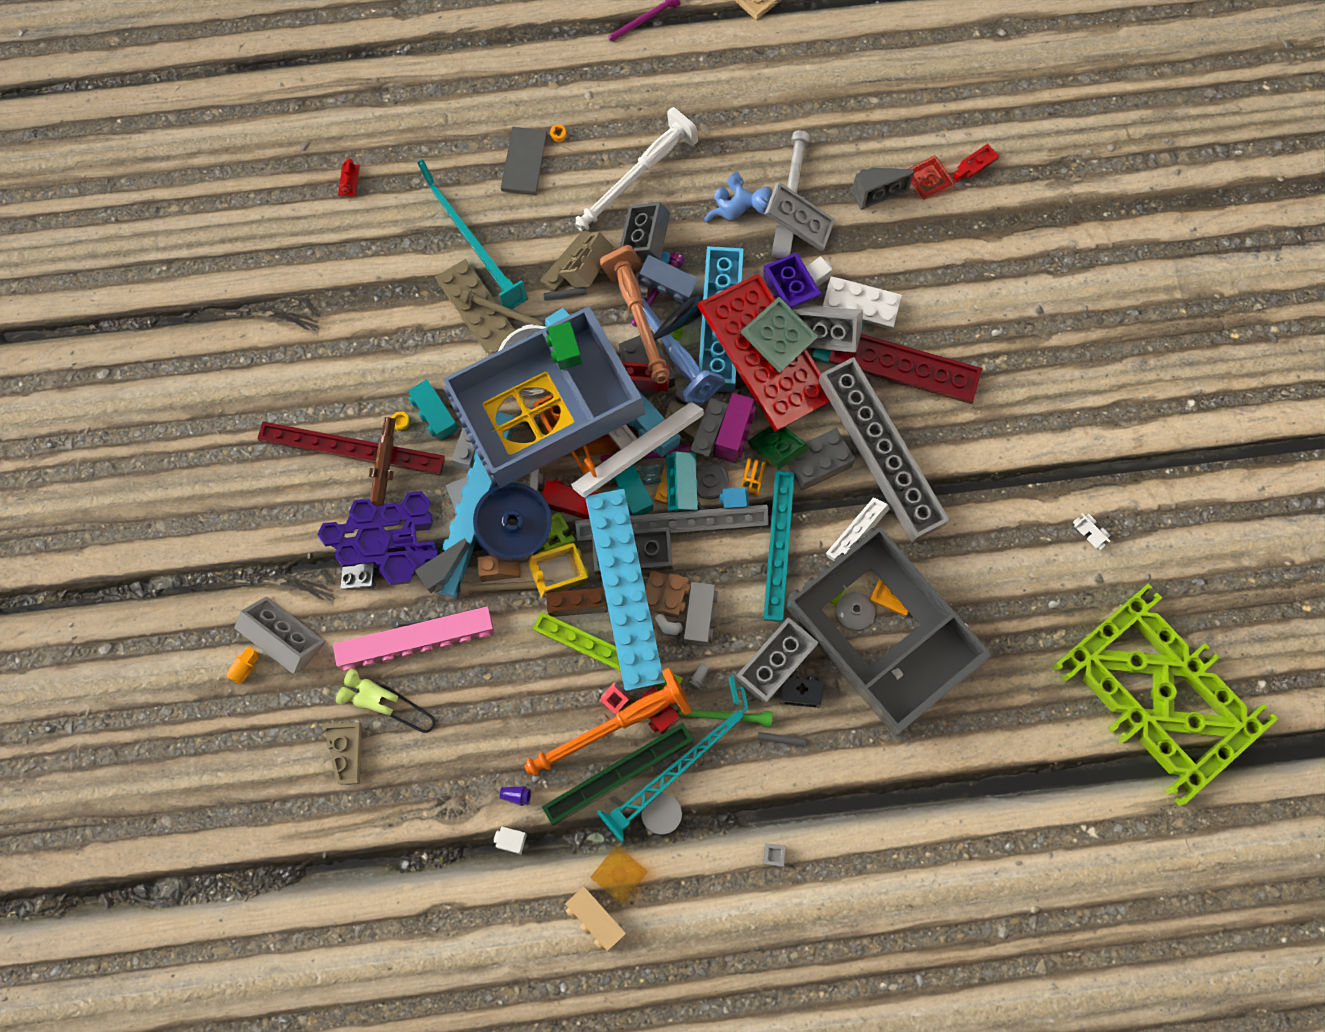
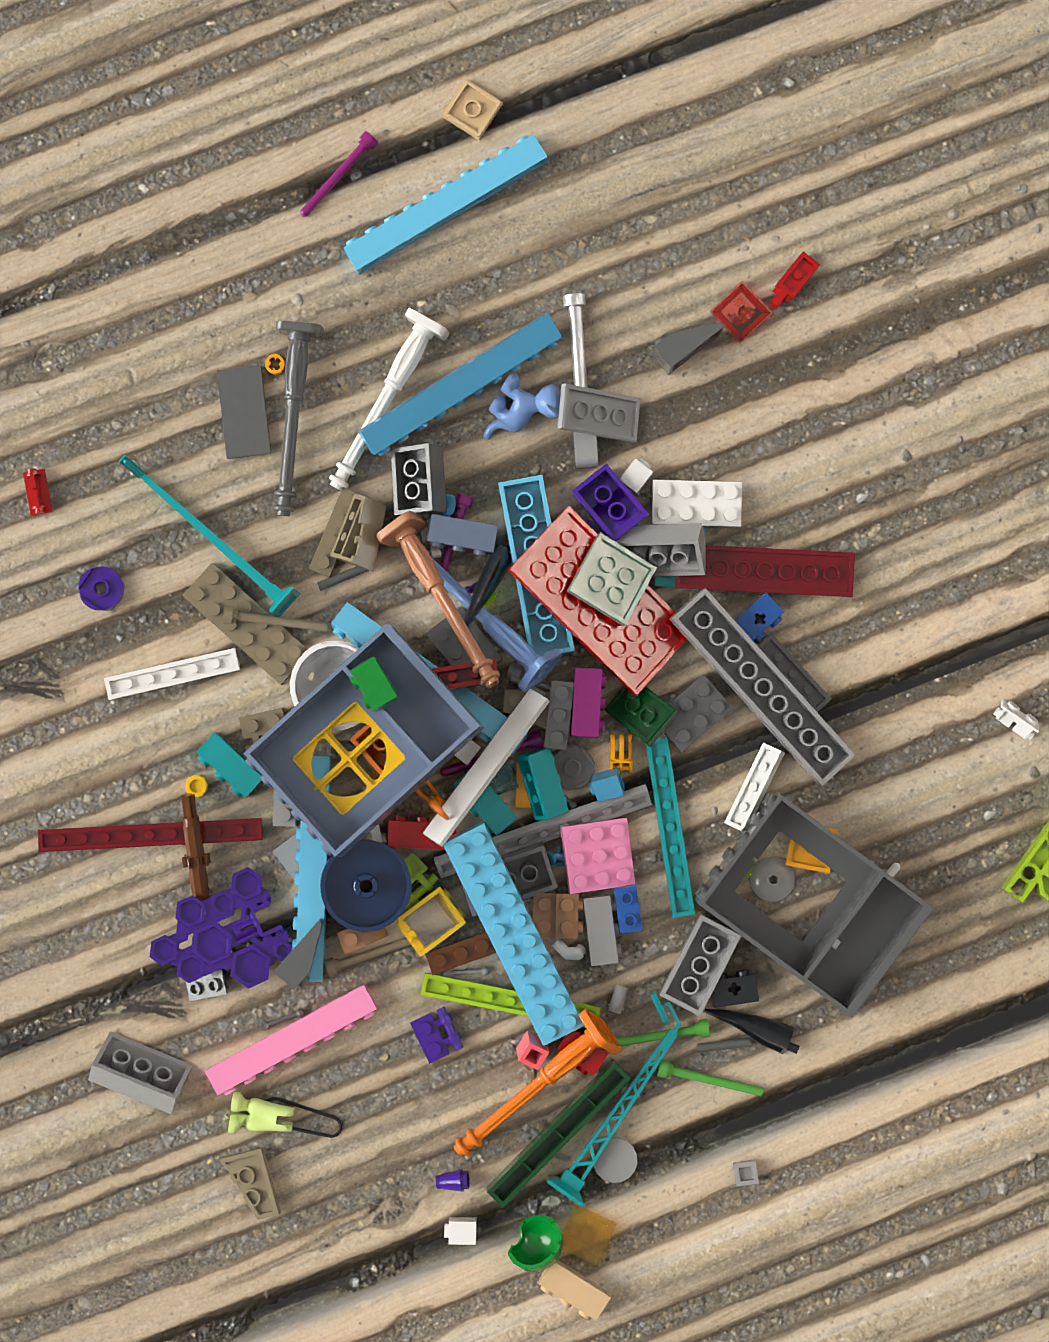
camera: 15 degrees left, 15 degrees up
light orange arm [226,647,260,684] -> none
none -> dark purple plate [78,566,125,611]
none -> white plate [104,648,240,700]
none -> dark grey piece [273,321,324,516]
none -> medium azure brick [343,134,547,275]
none -> dark azure brick [358,314,562,456]
none -> dark purple plate [410,1006,464,1064]
none -> light grey hinge [443,966,490,977]
none -> green cylinder [508,1215,563,1272]
none -> dark azure piece [547,846,565,867]
none -> bright pink plate [560,818,635,894]
none -> blue brick [613,885,642,933]
none -> bright green piece [656,1059,764,1096]
none -> black piece [704,1009,800,1054]
none -> blue brick [735,593,784,643]
none -> dark grey plate [757,633,832,712]

